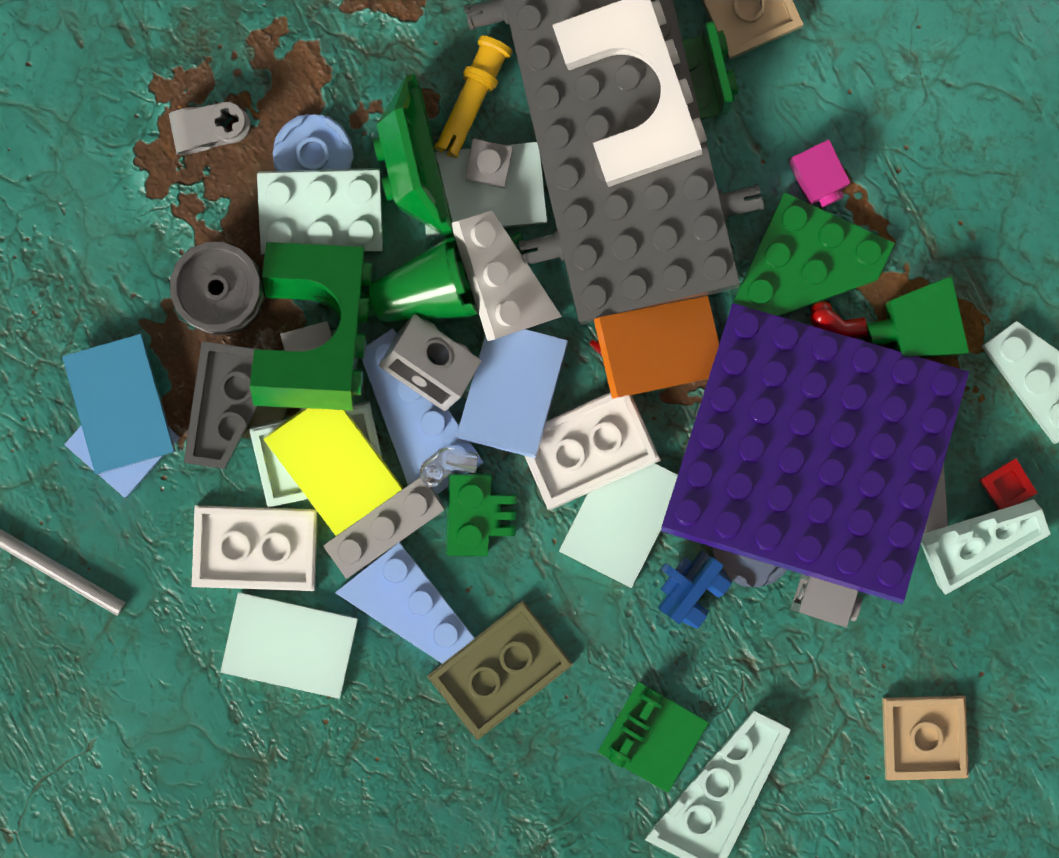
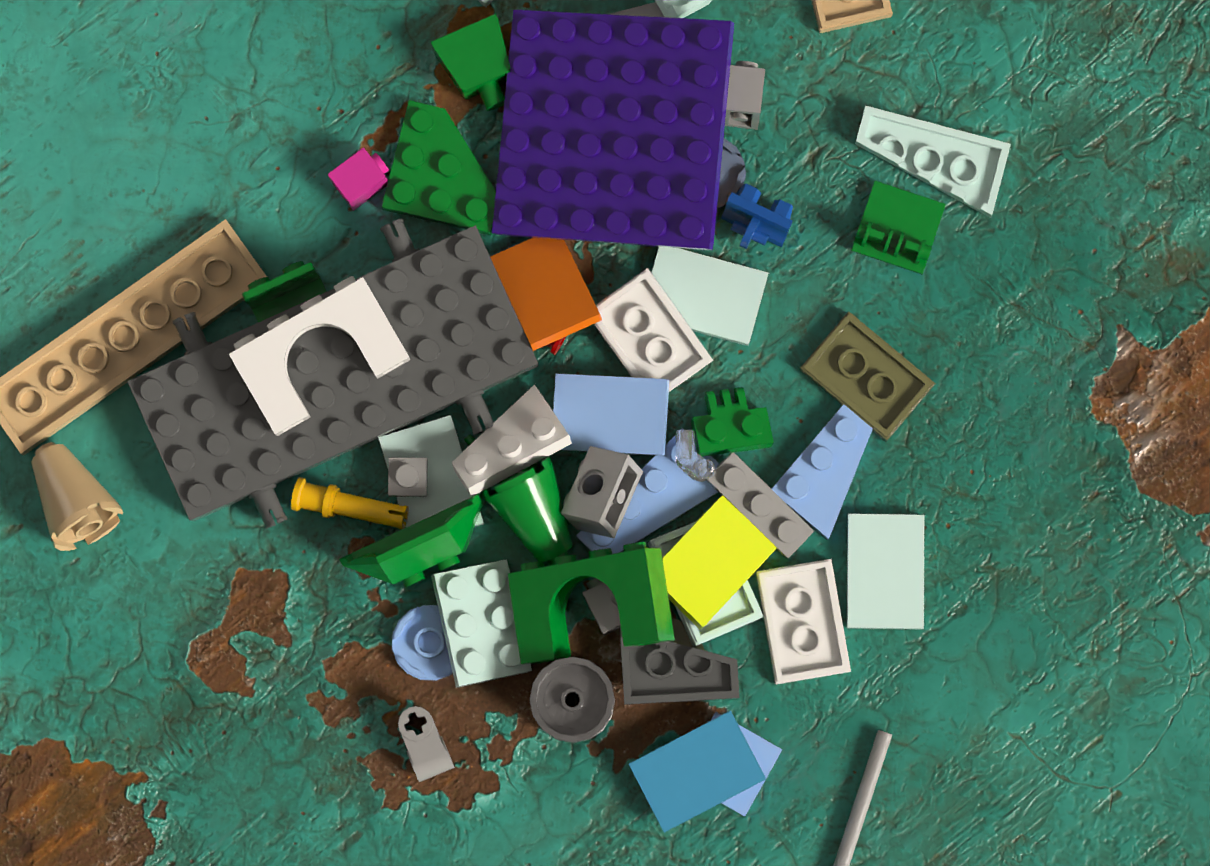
camera: 95 degrees left, 5 degrees down
red arm [810,301,868,339] -> none

